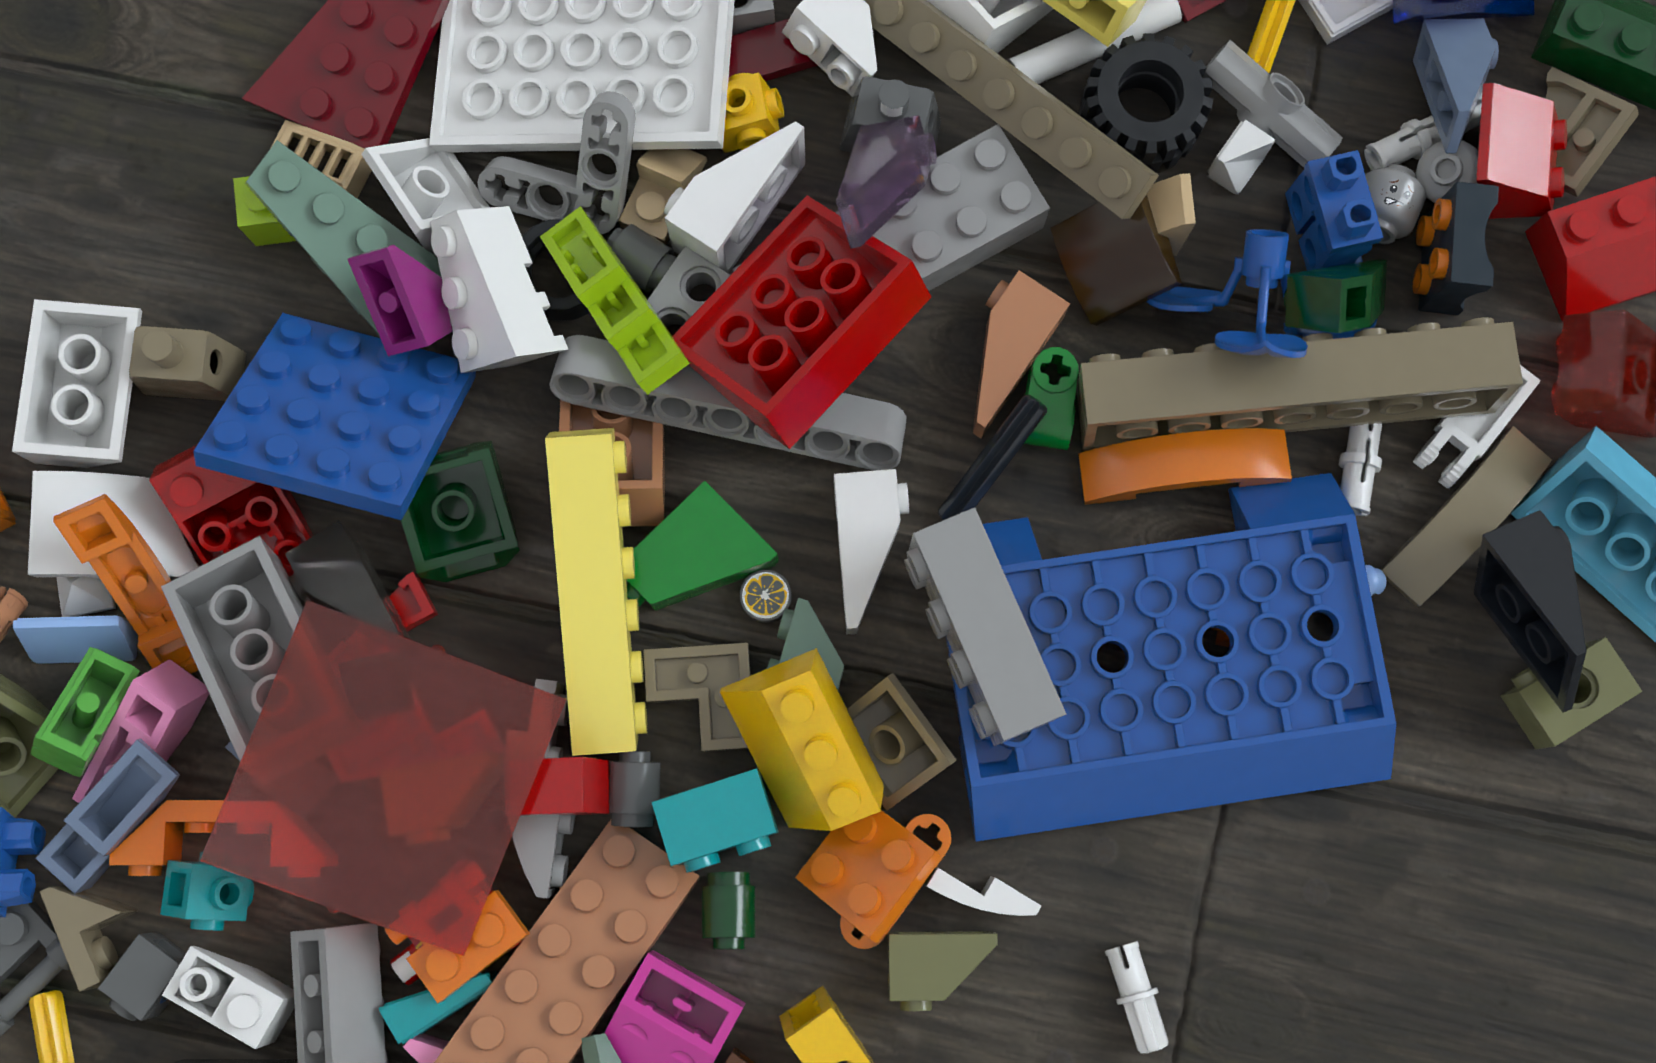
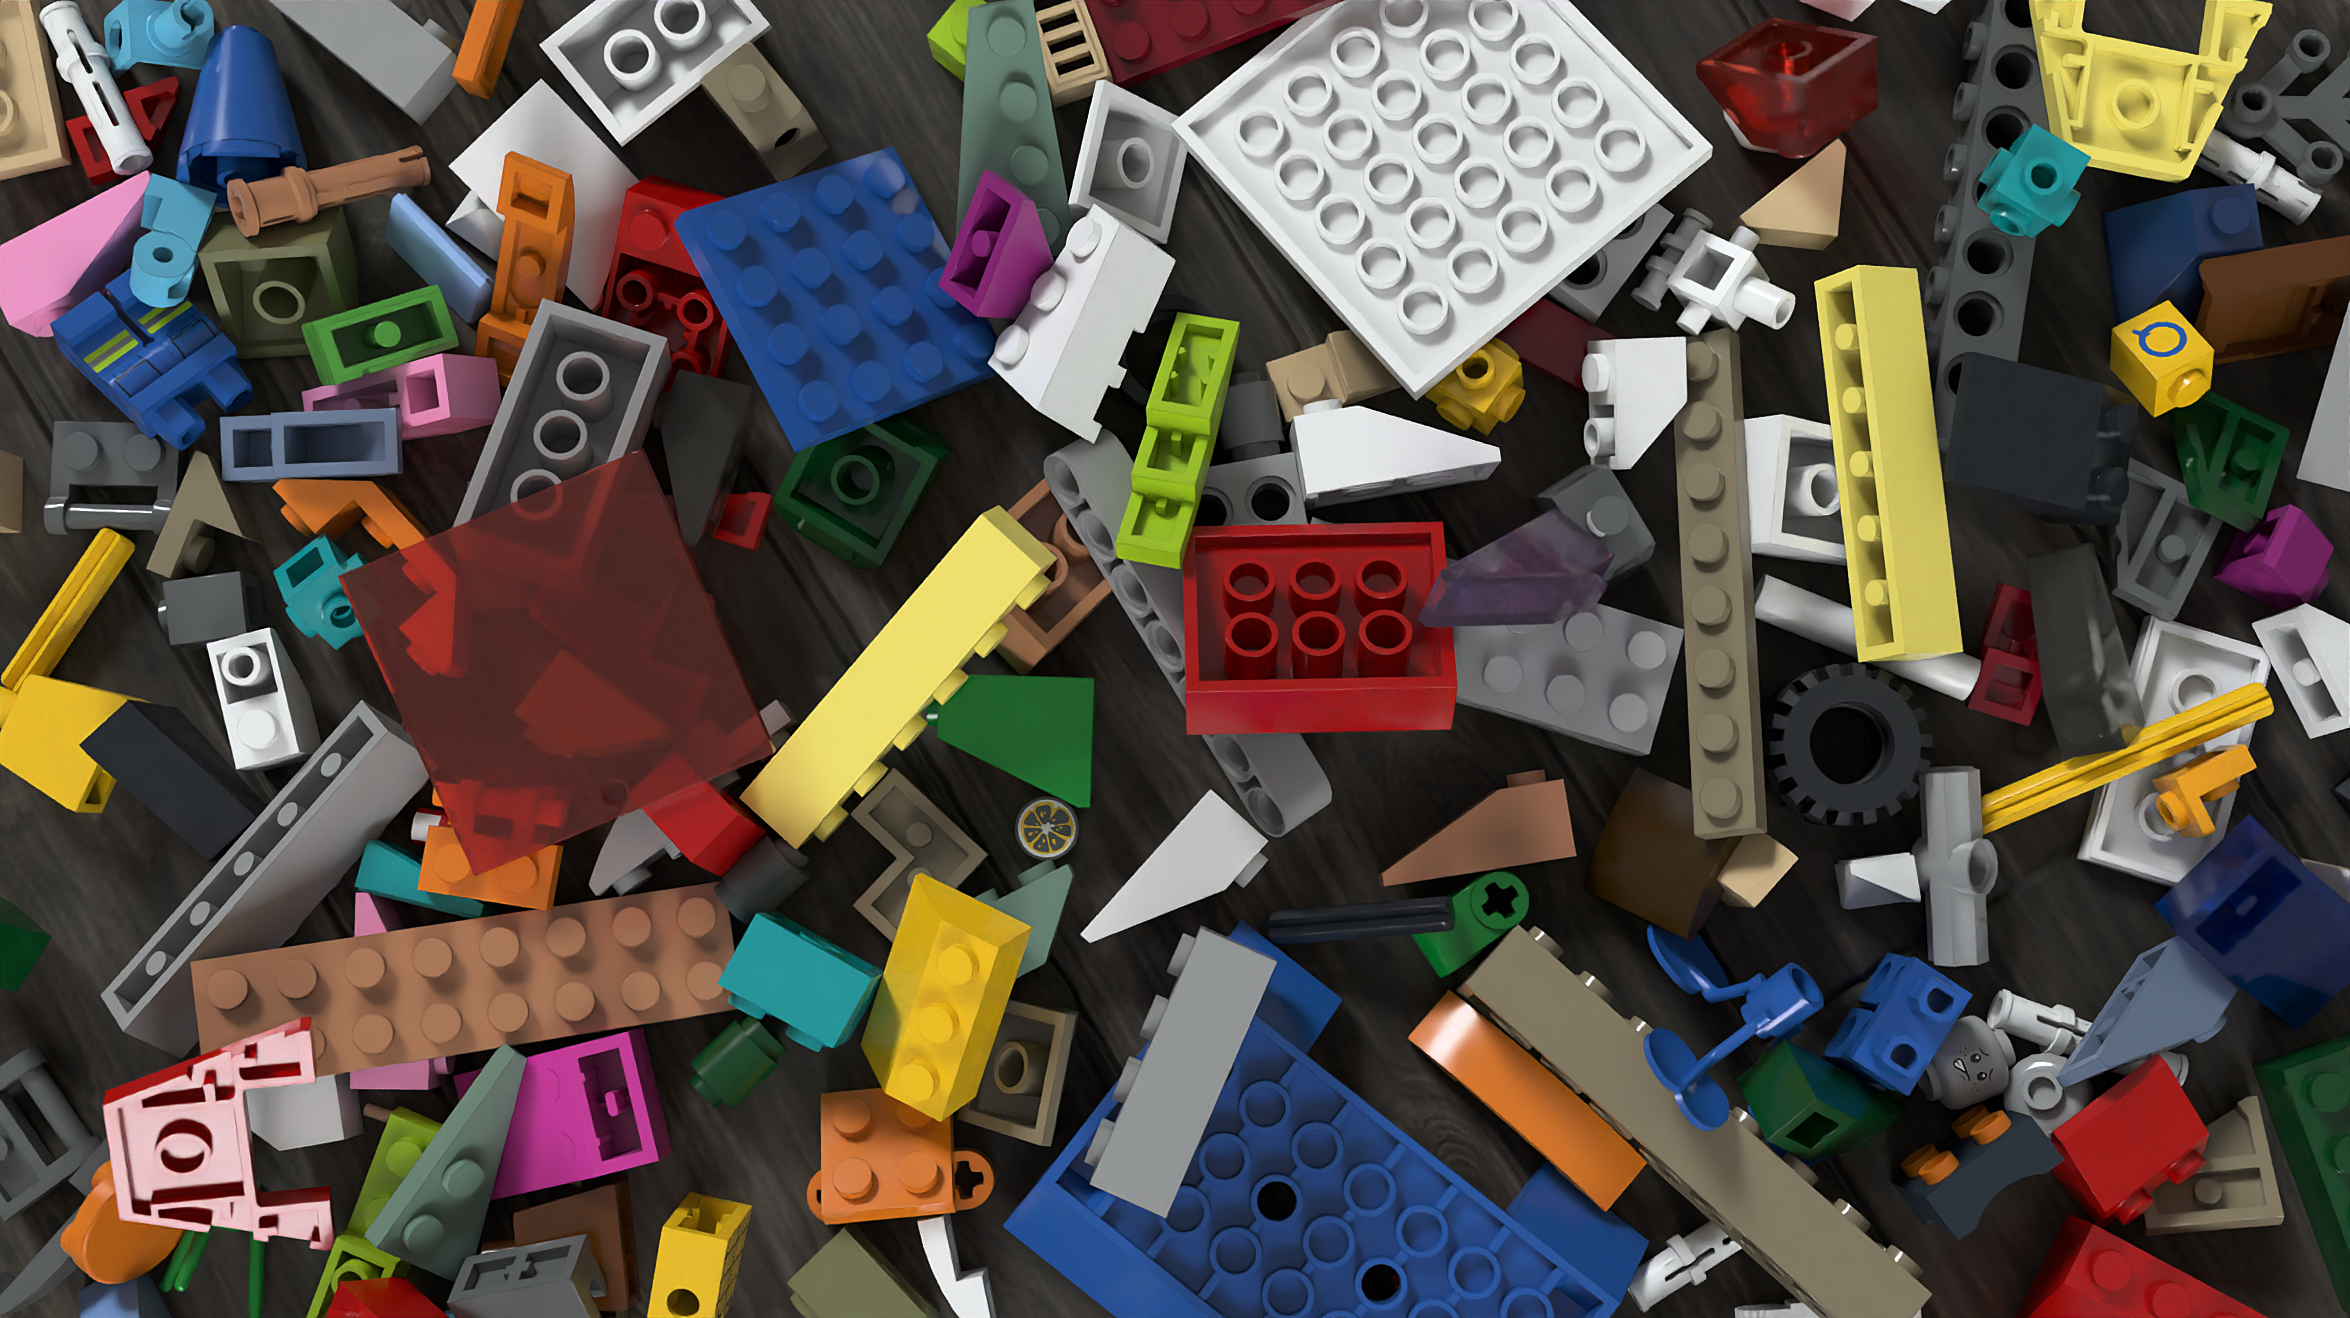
camera: 50 degrees right, 5 degrees up
light grey beam [477,91,636,234] -> none

